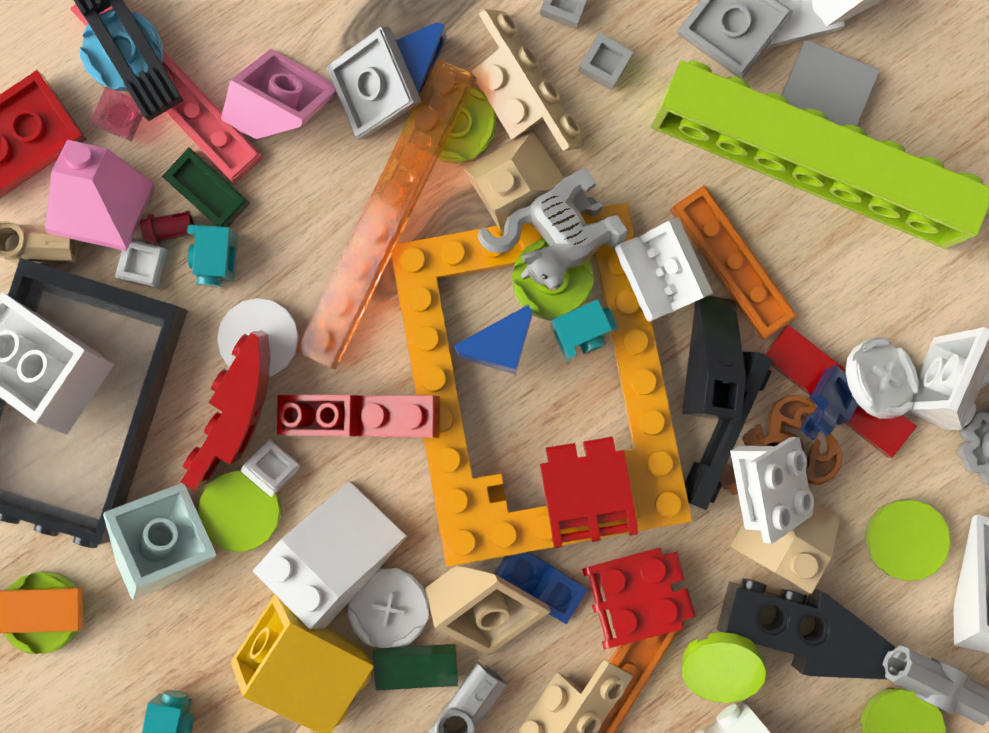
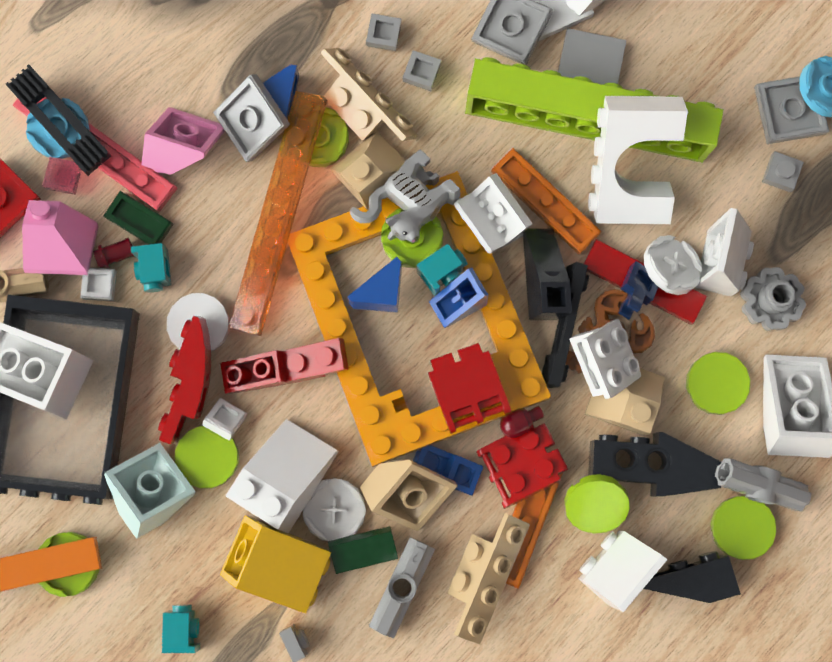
camera: 10 degrees left, 5 degrees down
none -> blue slope [429,268,488,328]
none -> dark red cylinder [500,406,544,438]
none -> white arch [588,96,688,224]

